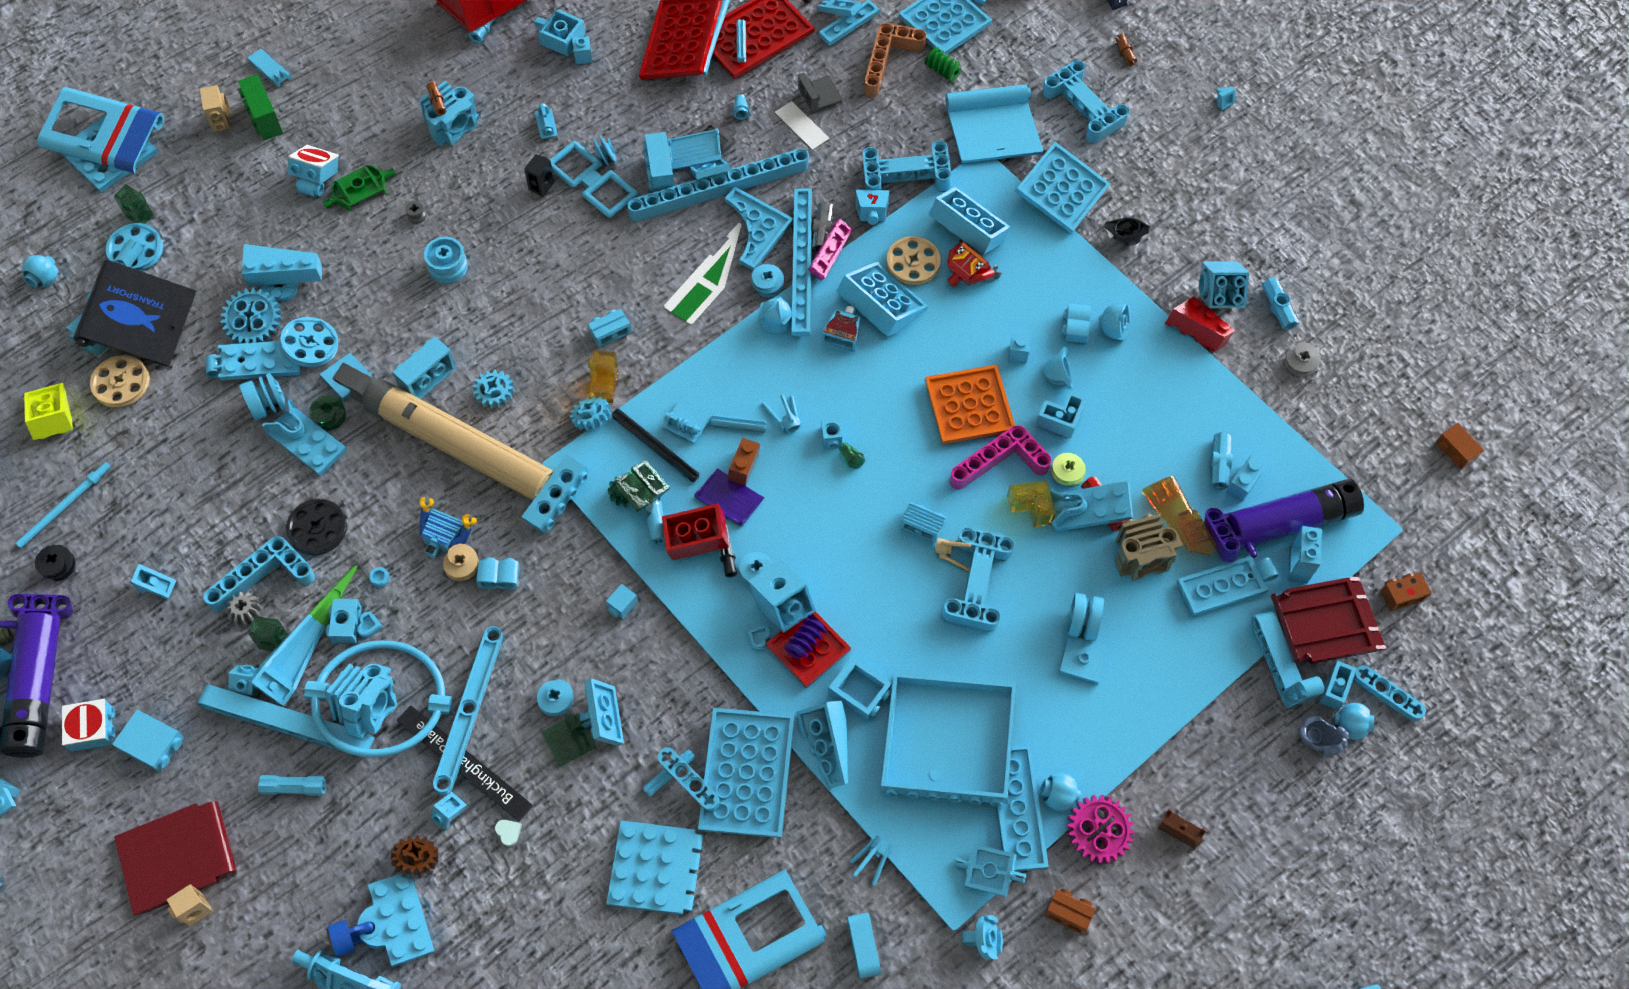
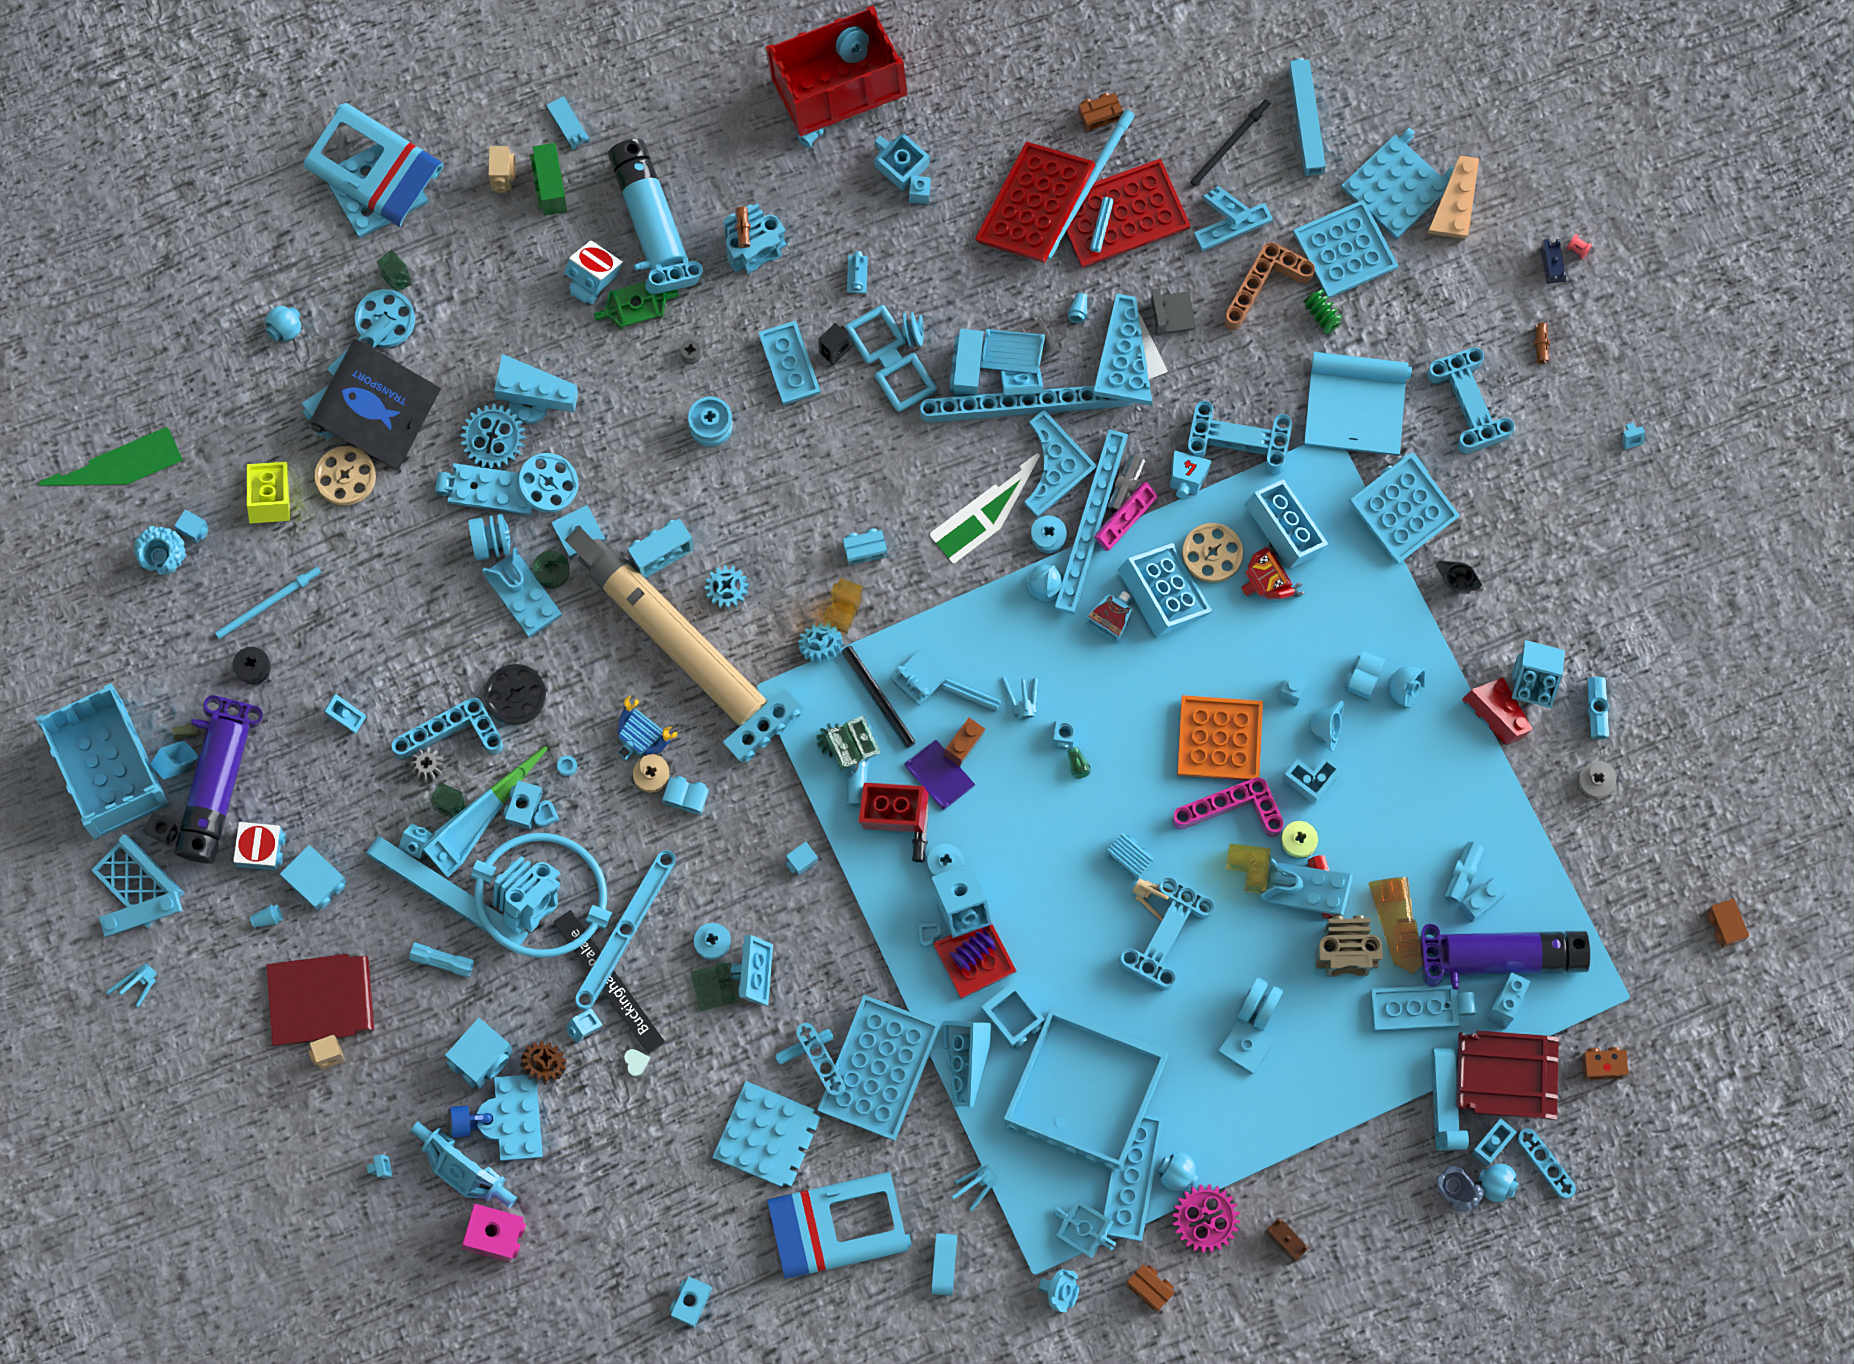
camera: 15 degrees right, 10 degrees up
none -> medium azure cone [250,905,283,928]
none -> medium azure brick [445,1018,513,1089]
none -> medium azure piece [608,138,703,294]
none -> medium azure plate [758,321,821,405]
none -> medium azure wing [1094,294,1153,406]

